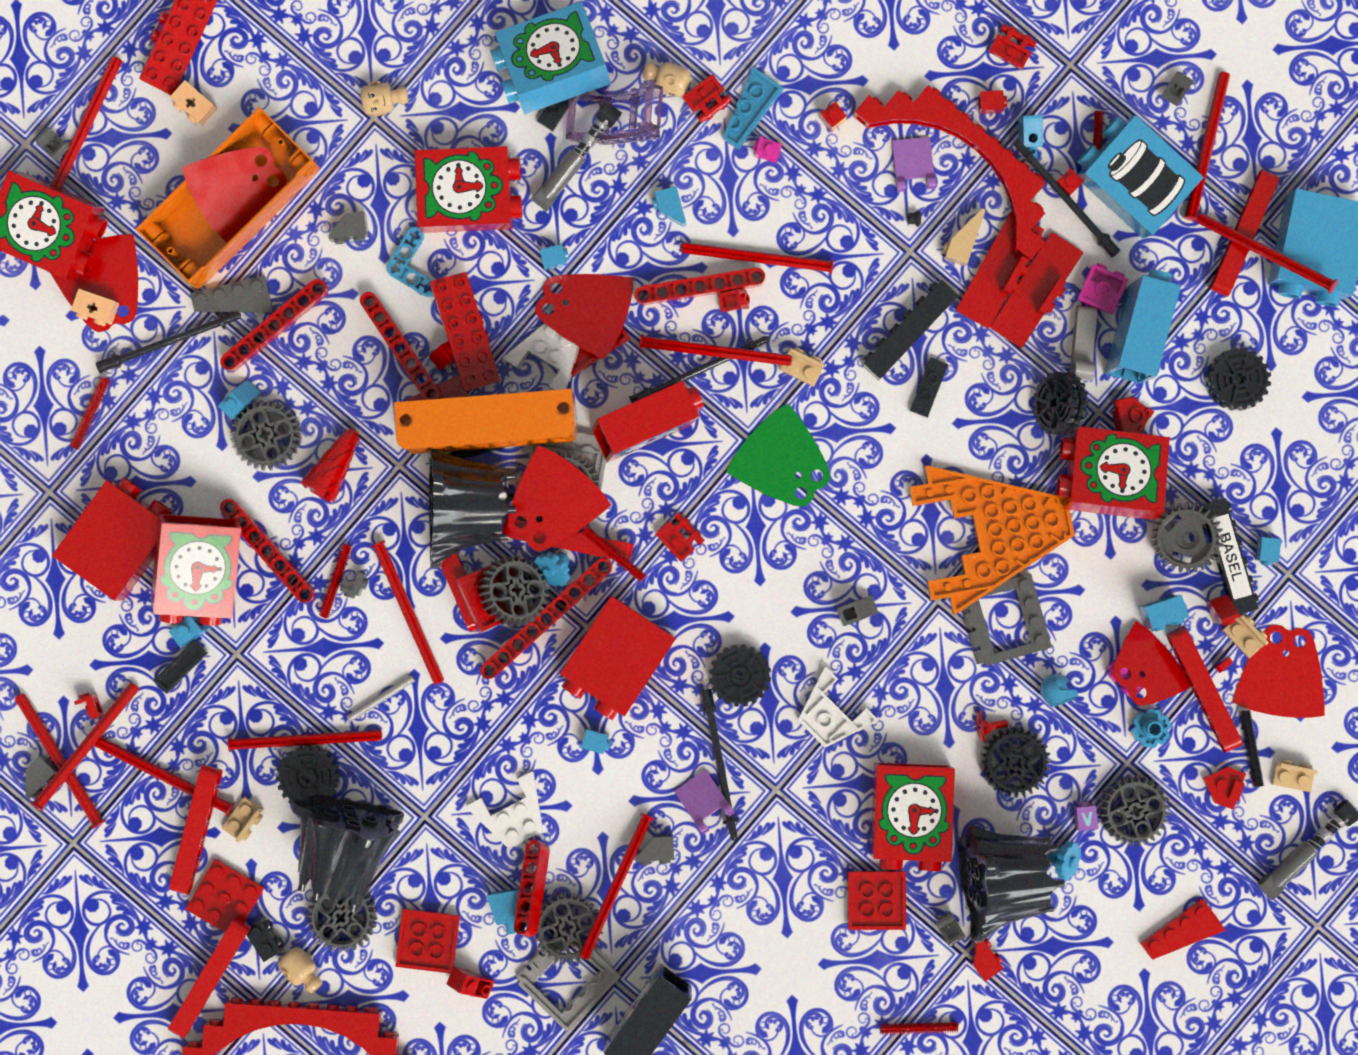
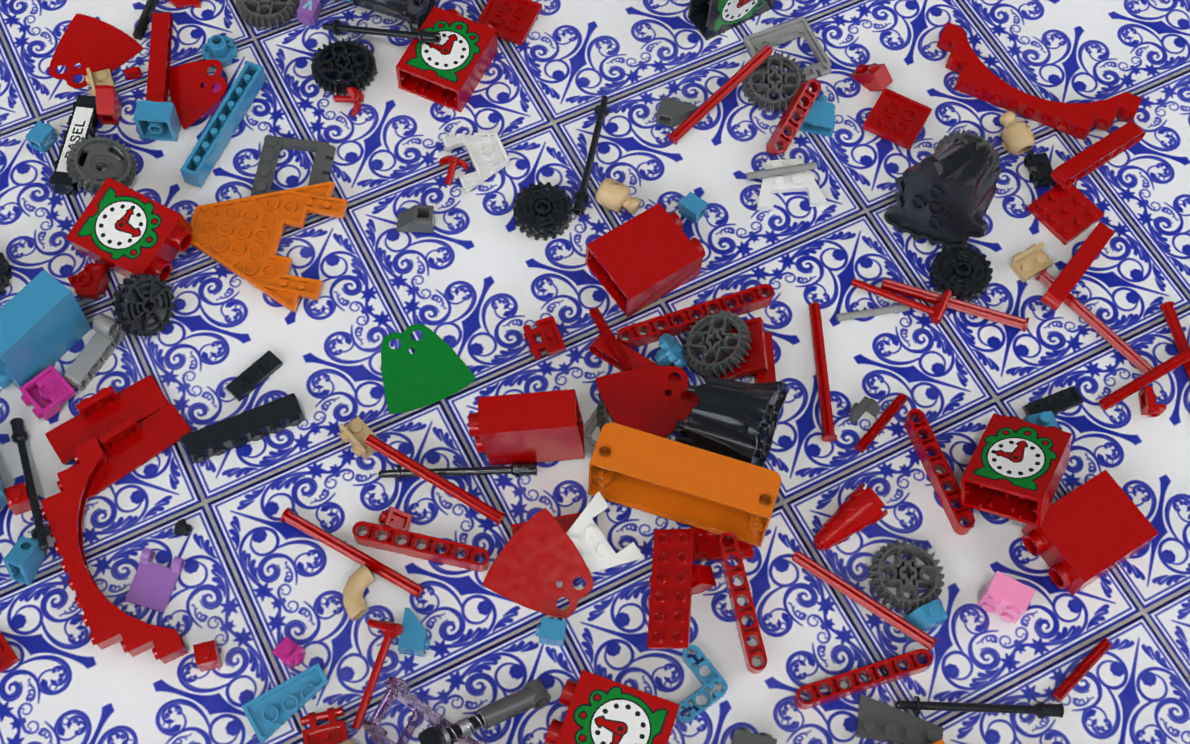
camera: 165 degrees left, 25 degrees down
medium lavender flag [674,769,735,834] -> none
tan slope [942,209,985,266] -> none
red brick [978,90,1007,115] -> none
dark azure helmet [1040,674,1078,707] -> none
none -> dark azure brick [180,61,266,188]
none -> black bar [322,20,441,44]
none -> tan cylinder [343,564,375,621]
none -> red bar [352,619,403,730]
none -> red plant [439,155,469,186]
none -> tan piece [595,178,641,214]
none -> light grey bar [746,162,817,180]
none -> red axle [792,551,938,652]
none -> red bar [851,278,952,324]
none -> bright pink brick [978,571,1036,624]

